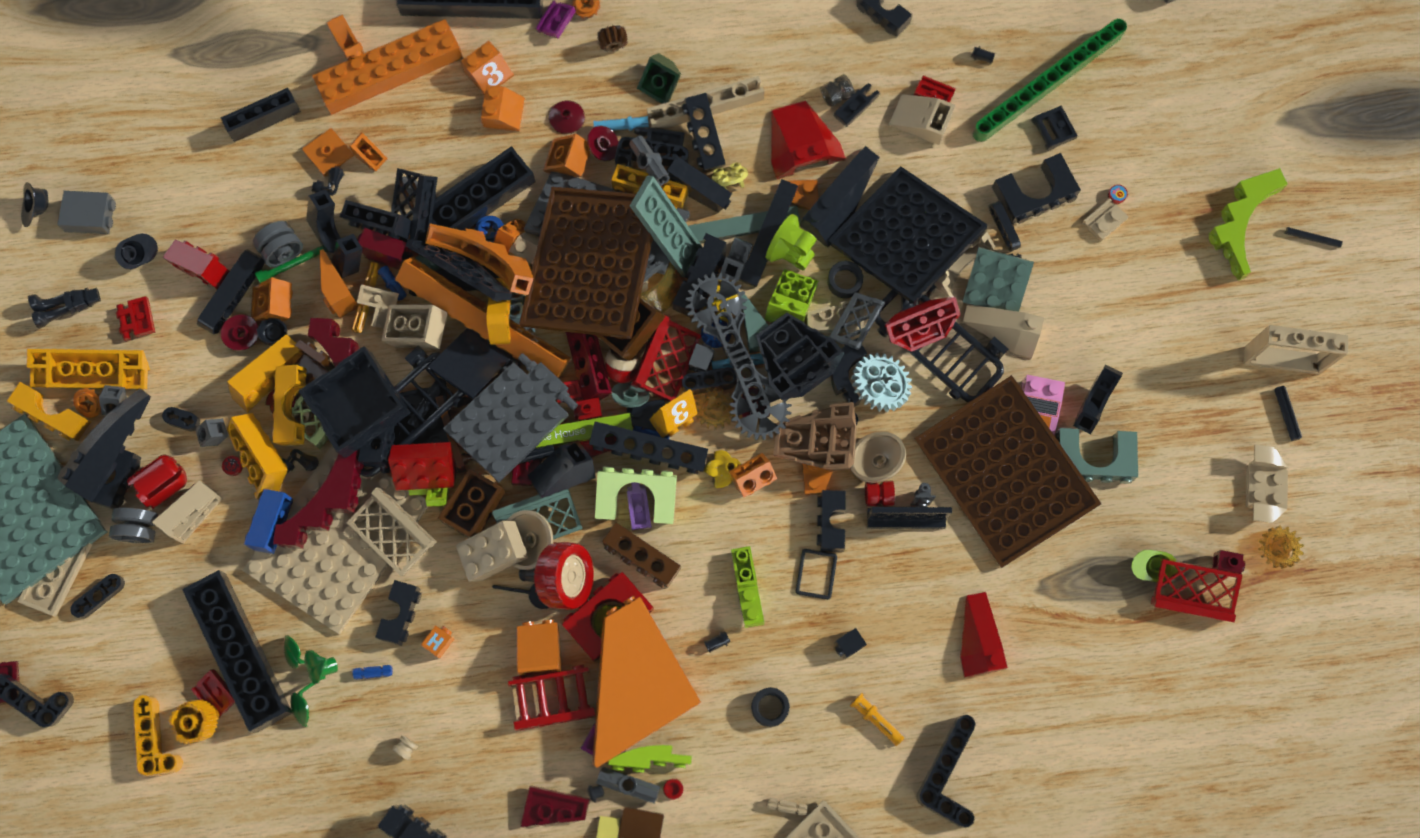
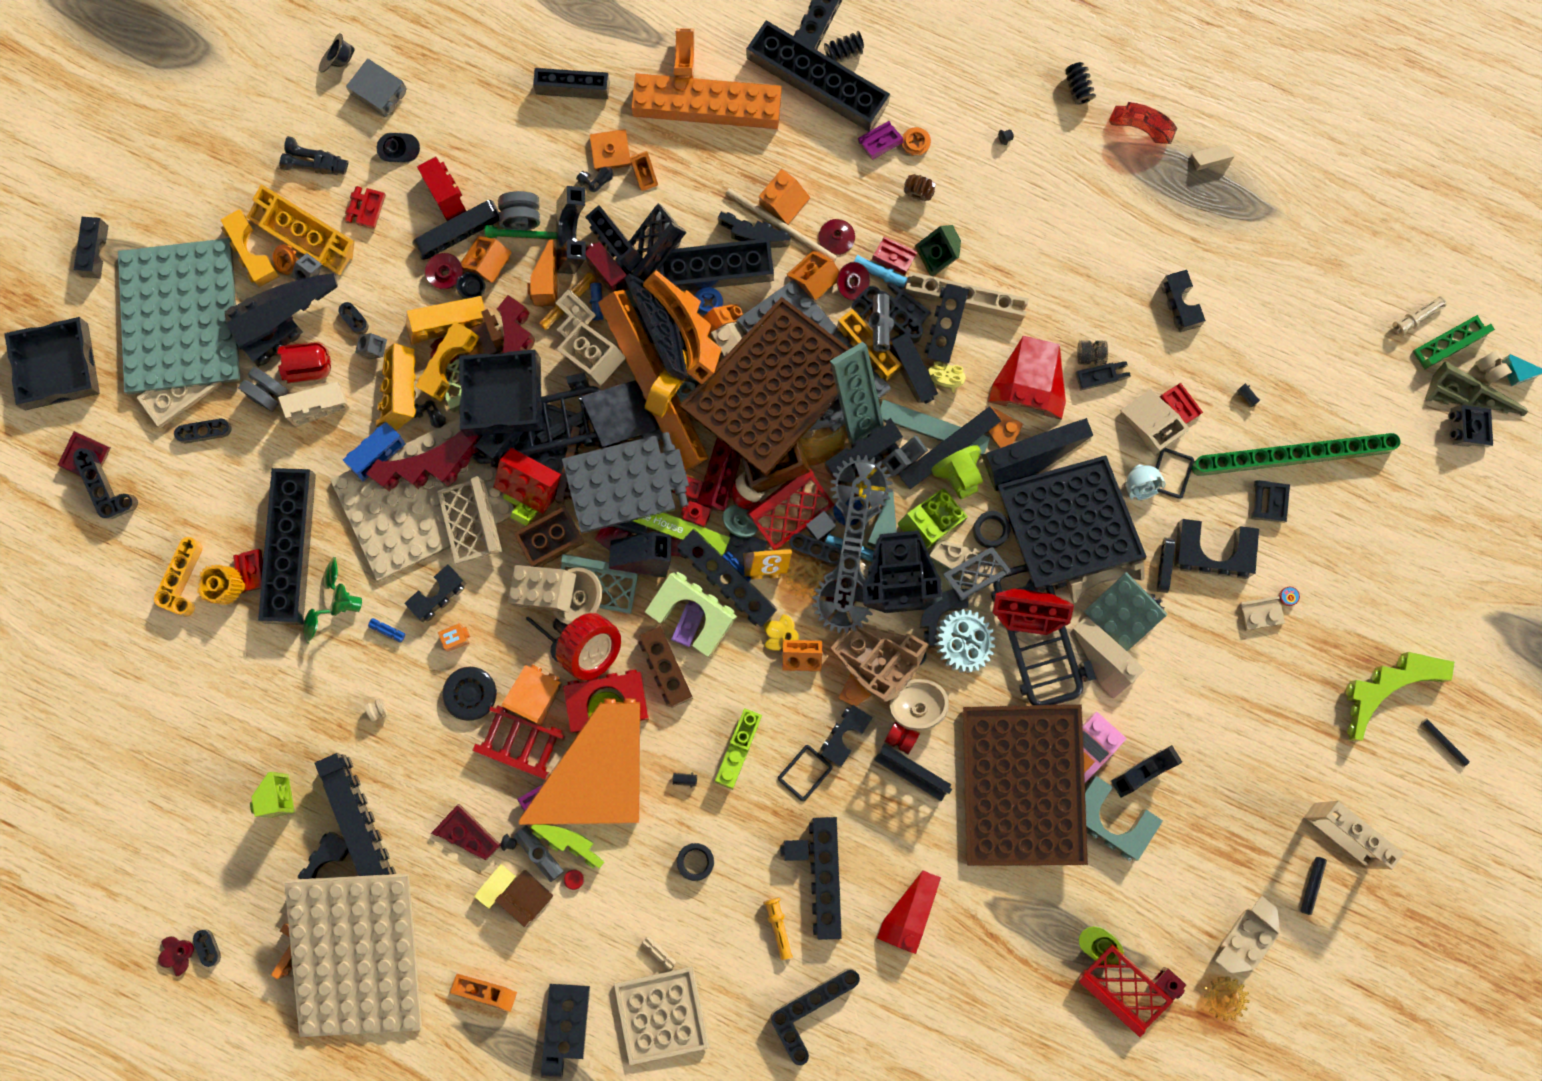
camera: 30 degrees right, 5 degrees up
tile [222,456,243,476] -> none
orange slope [461,41,514,95] -> none
dark grey hinge [910,483,936,507] -> none
none -> black wheel [442,666,497,721]
none -> black slope [718,211,791,248]
none -> tan piece [726,188,837,262]
none -> black brick [809,817,842,940]
none -> plate [872,236,917,275]
none -> light aqua cylinder [1125,465,1166,500]
none -> black piece [1155,448,1194,499]

